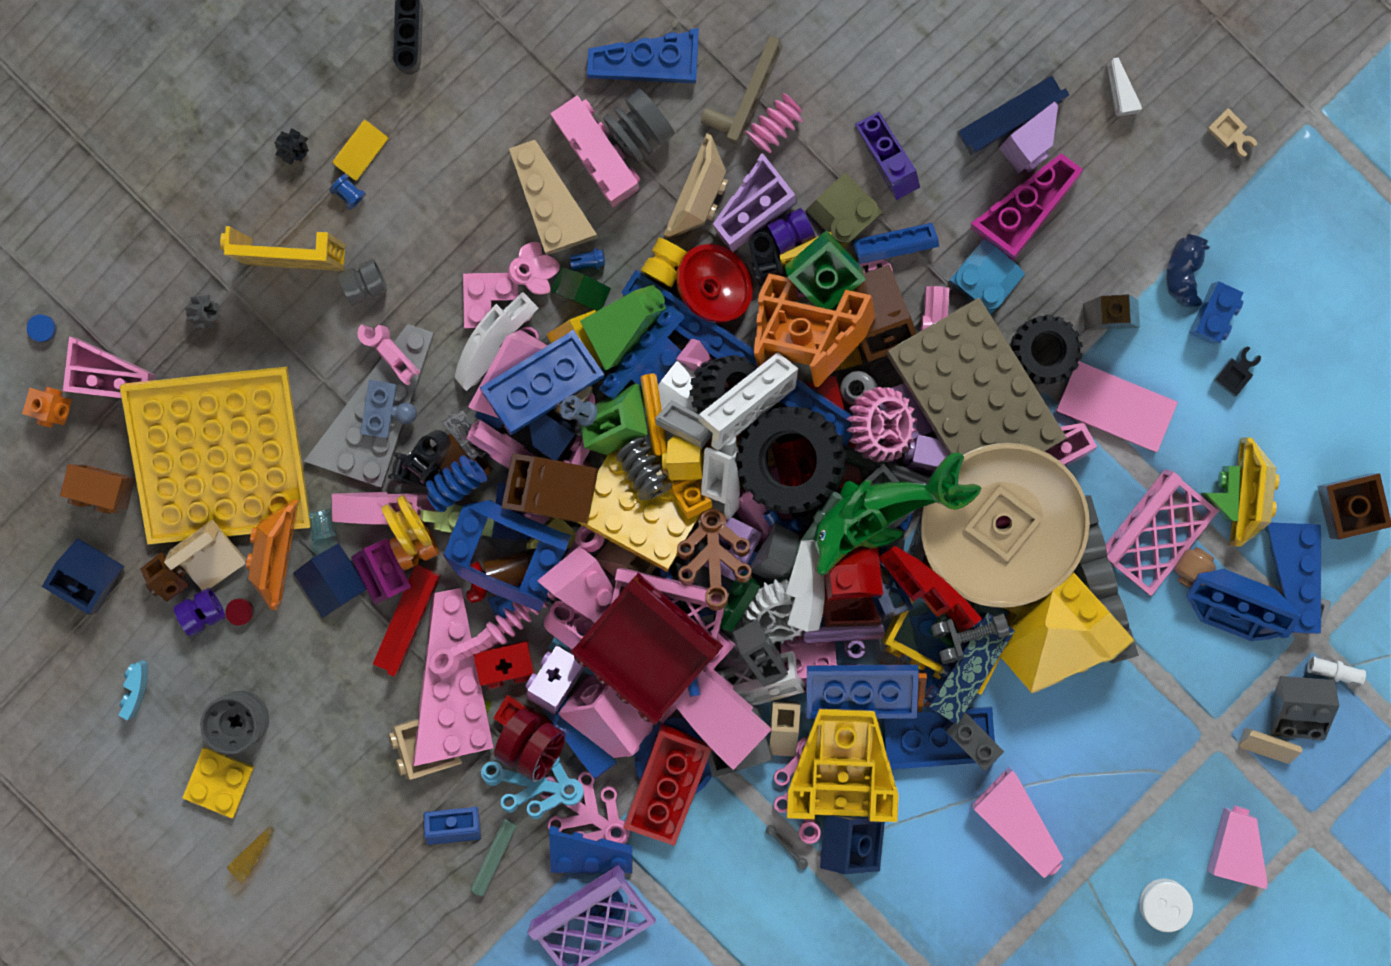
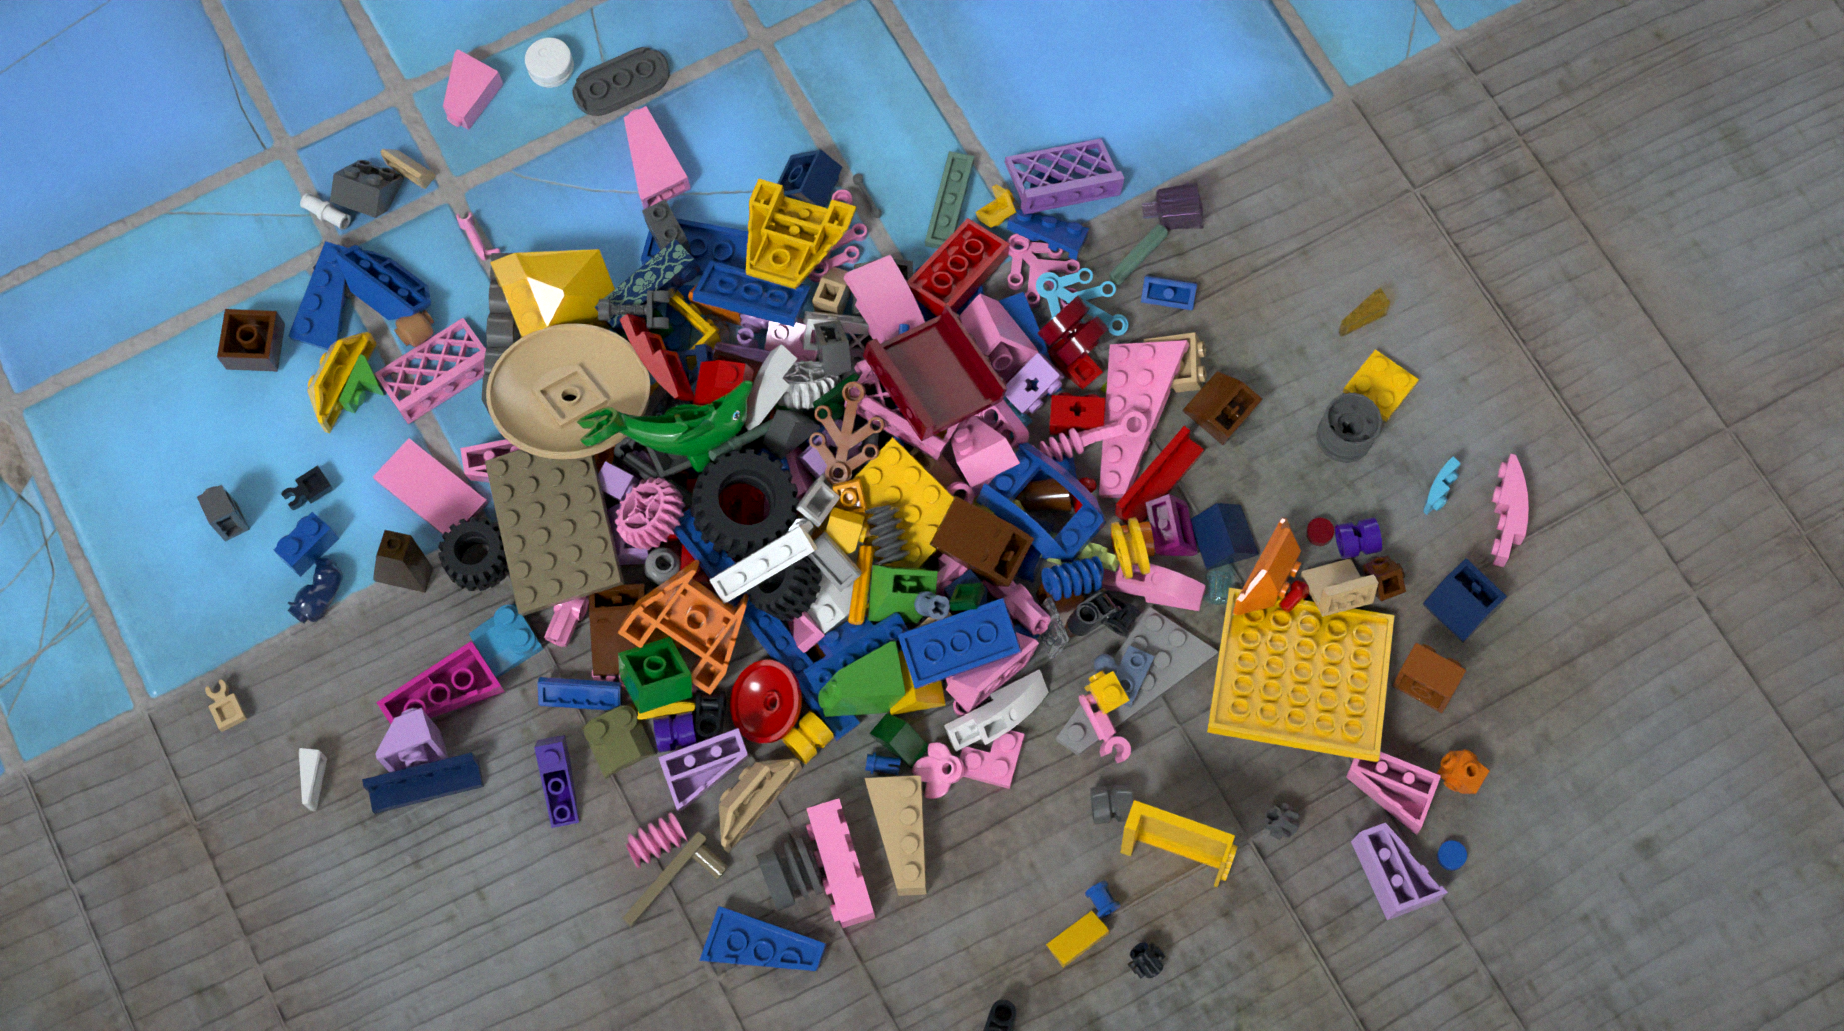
camera: 155 degrees left, 20 degrees down
none -> dark grey brick [197,484,250,542]
none -> bright pink piece [456,212,500,261]
none -> dark grey tile [572,47,670,116]
none -> sand green plate [925,151,974,249]
none -> dark green tile [949,583,985,611]
none -> yellow bracket [975,184,1016,228]
none -> yellow bracket [1084,670,1130,715]
none -> clear purple torso [1142,183,1204,229]
none -> reddish brown slope [1182,371,1263,445]
none -> red arm [1278,580,1309,613]
none -> lavender wedge [1351,823,1448,920]
none -> bright pink slope [1491,454,1529,567]

